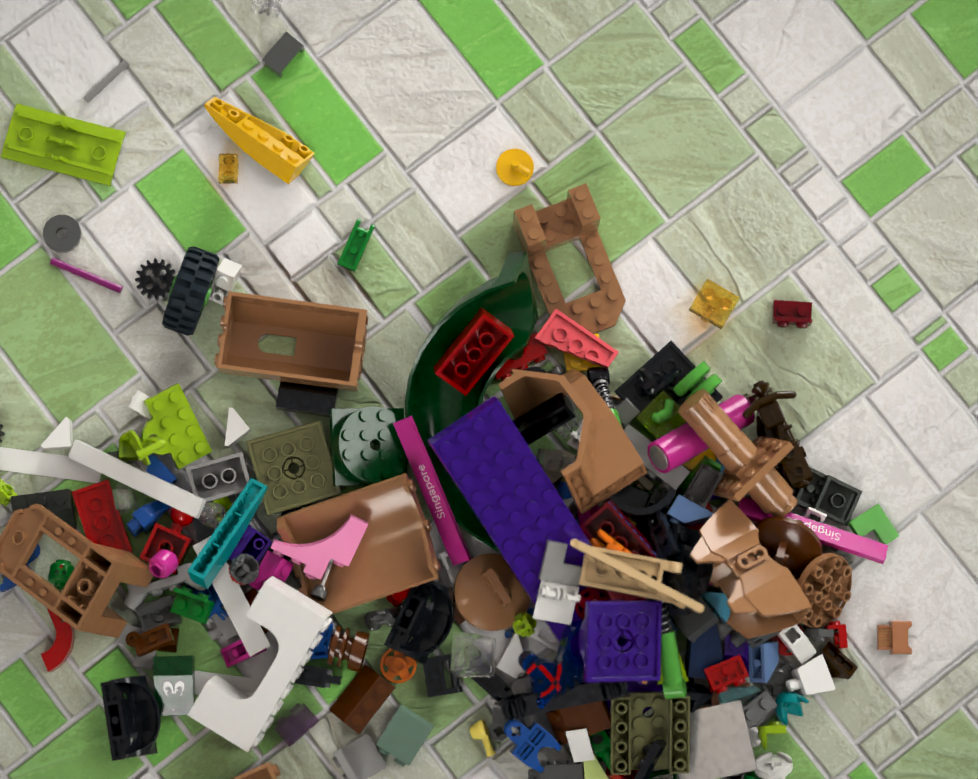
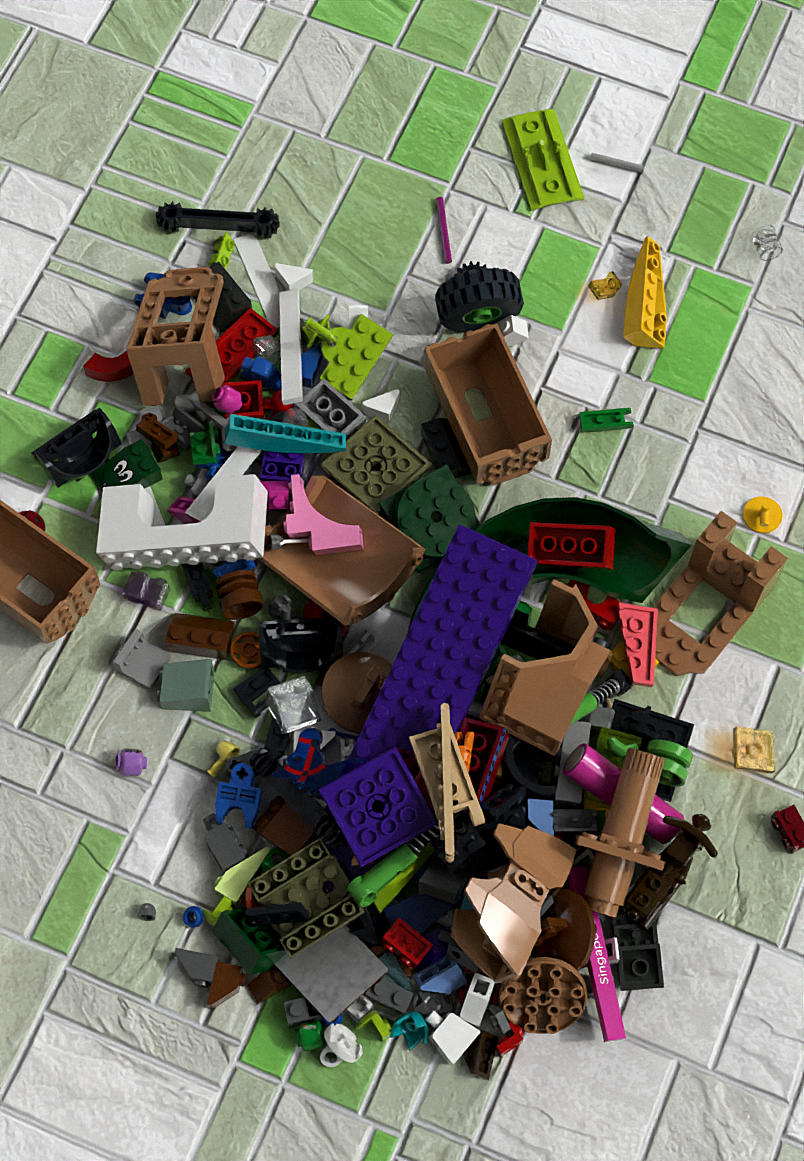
camera: 65 degrees right, 15 degrees down
dark grey tile [43,215,82,253] -> none
dark grey piece [229,554,259,585] -> none
dark grey panel [262,32,305,78] -> none
dark pink tile [393,416,472,566] -> none
lime gear [513,612,537,637] -> none
white hinge [532,580,580,625] -> none
light grey tile [538,540,582,587] -> none
white sticker [565,728,595,763] -> none
bright green tile [847,504,899,544] -> none
nougat piece [877,621,912,655] -> none

